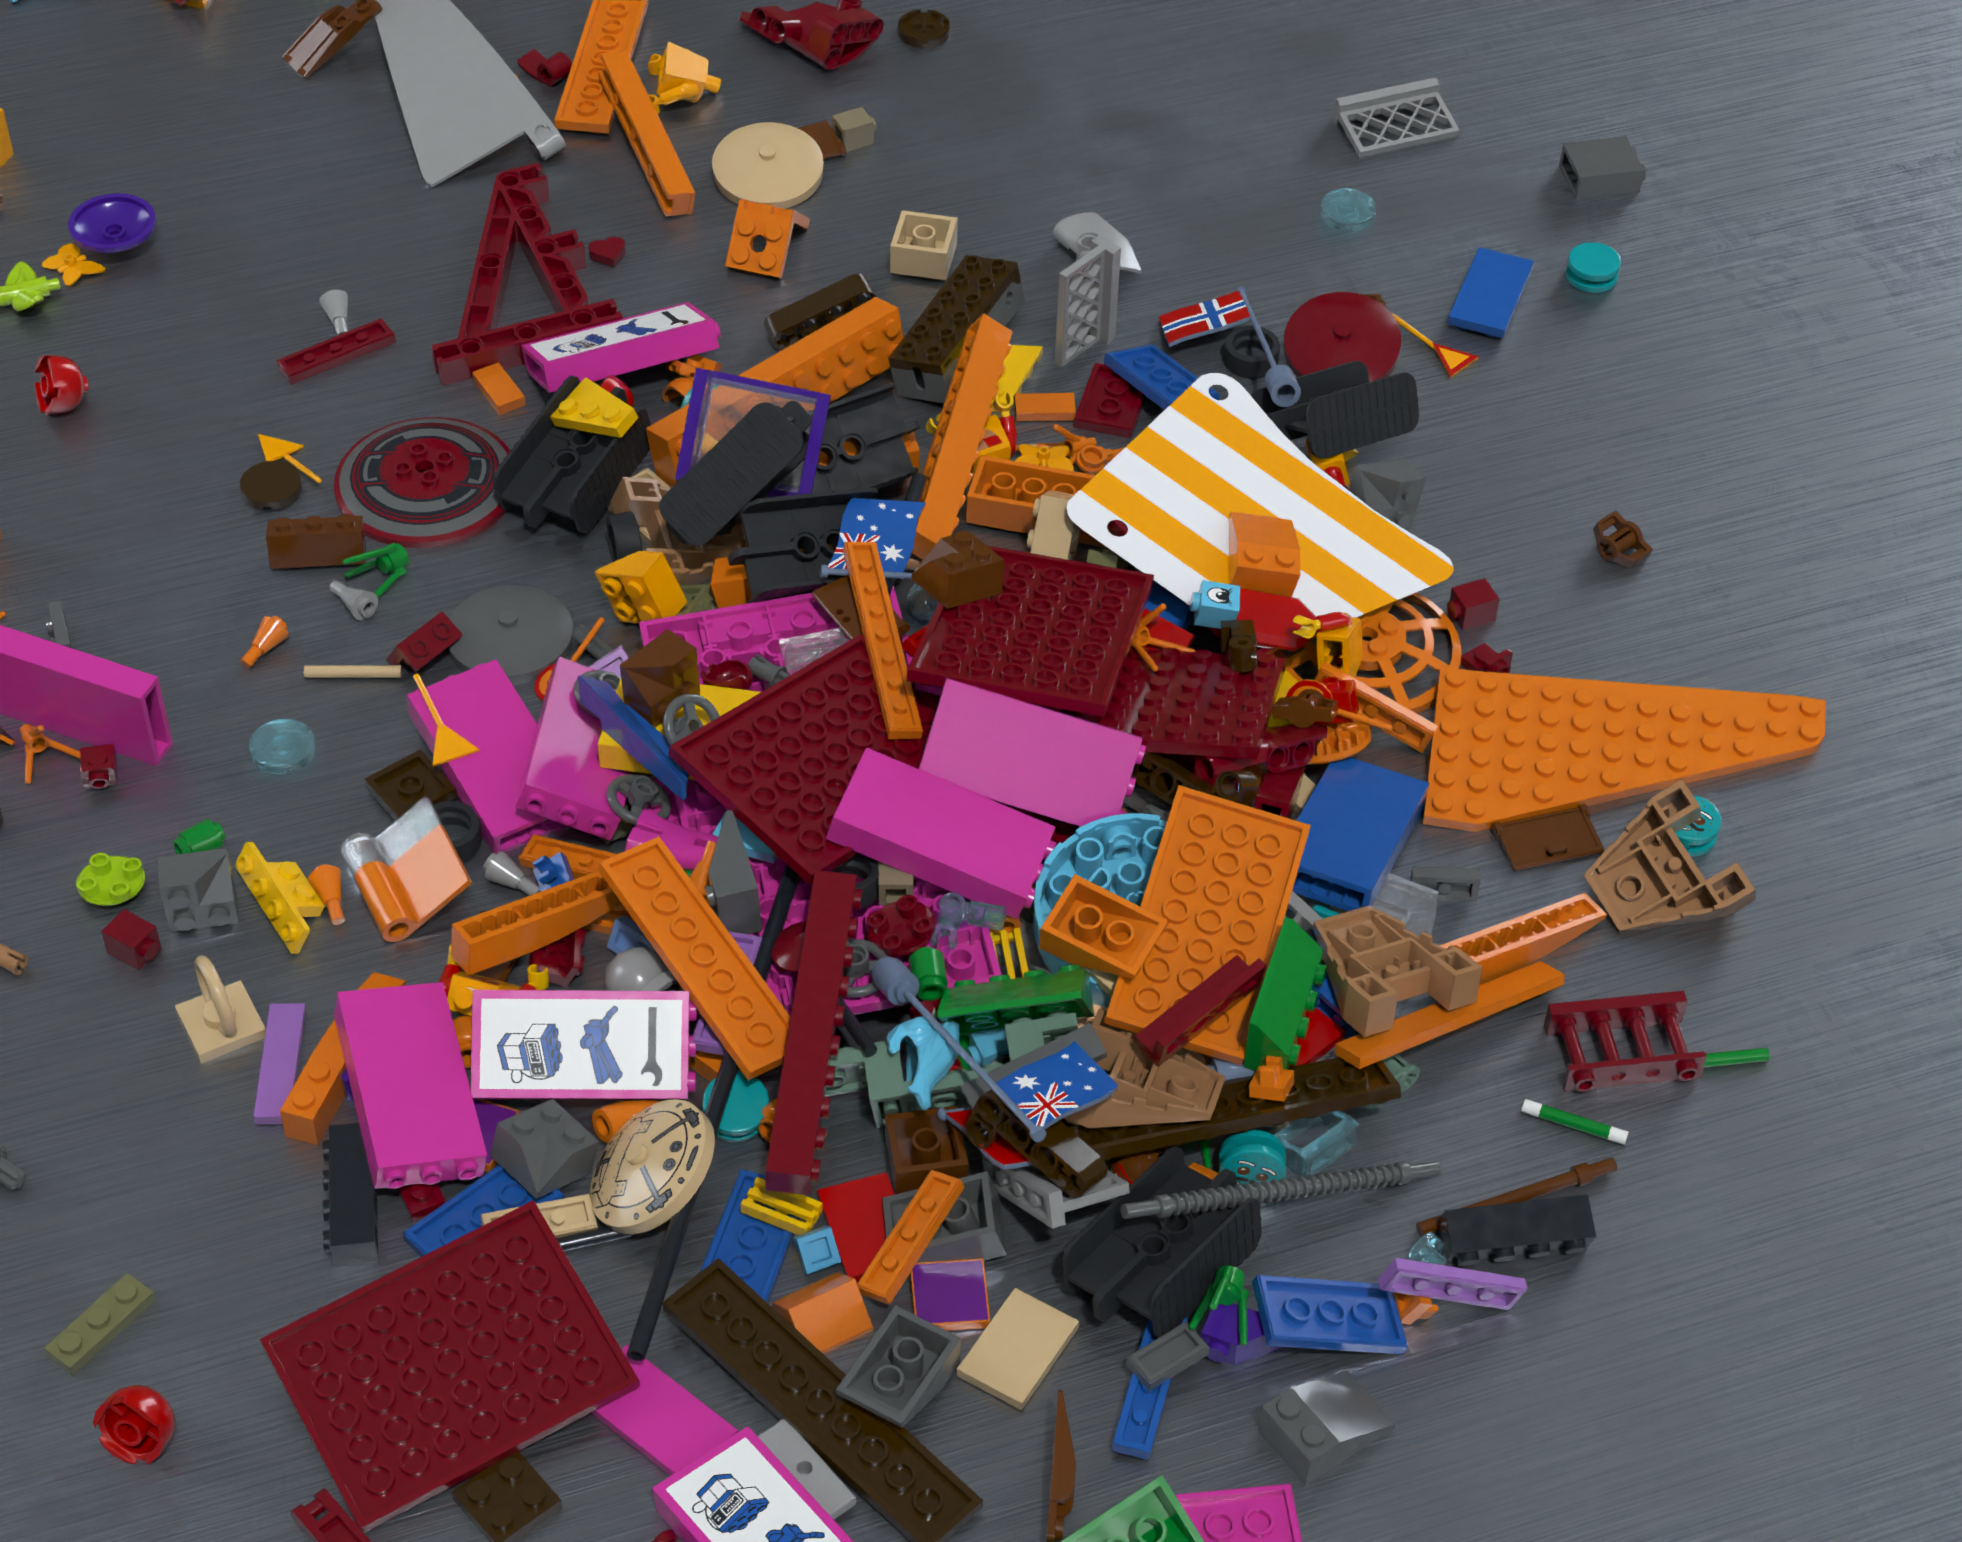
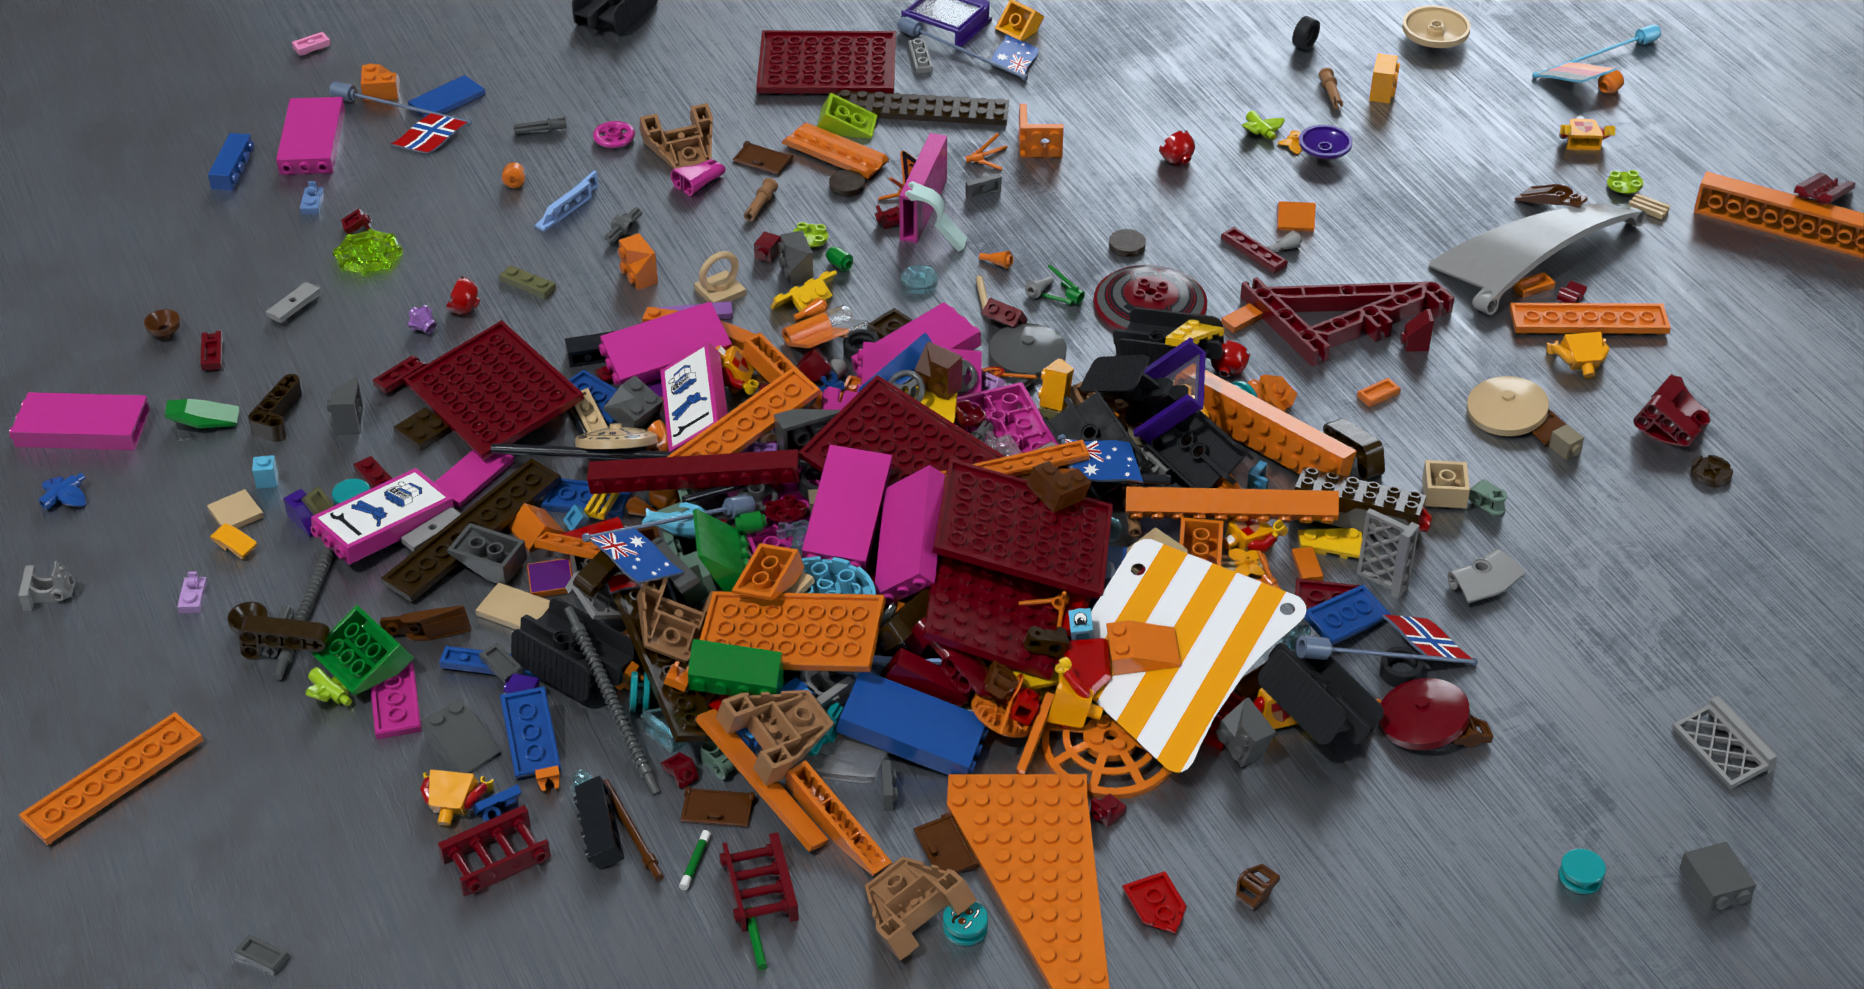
camera: 85 degrees right, 5 degrees down
light orange piece [258,434,322,483] -> none
reddish brown brick [266,514,366,569] -> none
light orange piece [413,673,480,767] -> none
dark pink brick [521,302,721,393] -> none
dark red tile [588,237,626,267] -> none
orange tile [598,50,695,217] -> none
orange bracket [725,199,810,279] -> none
dark red fence [1133,955,1267,1067] -> none
green plant [1188,1265,1249,1346] -> none
clear light blue tile [1320,188,1376,231] -> none
medium lavender tile [1378,1258,1527,1310] -> none
light orange piece [1392,314,1479,378] -> none
dark red brick [1447,578,1500,630] -> none
blue tile [1448,247,1534,338] -> none
none -> medium lavender rock [407,305,437,334]
none -> light orange torso [420,769,494,826]
none -> dark red fence [438,805,551,896]
none -> blue plate [473,784,522,822]
none -> orange slope [618,233,658,290]
none -> dark red bracket [661,752,699,789]
none -> reddish brown door [680,786,756,828]
none -> dark red slope [796,346,832,381]
none -> light aqua piece [905,181,967,252]
none -> red tile [1122,871,1187,934]
none -> orange slope [1277,201,1316,232]
none -> orange tile [1357,378,1401,407]
none -> dark red slope [1400,309,1434,352]
none -> sand green piece [1468,479,1507,516]

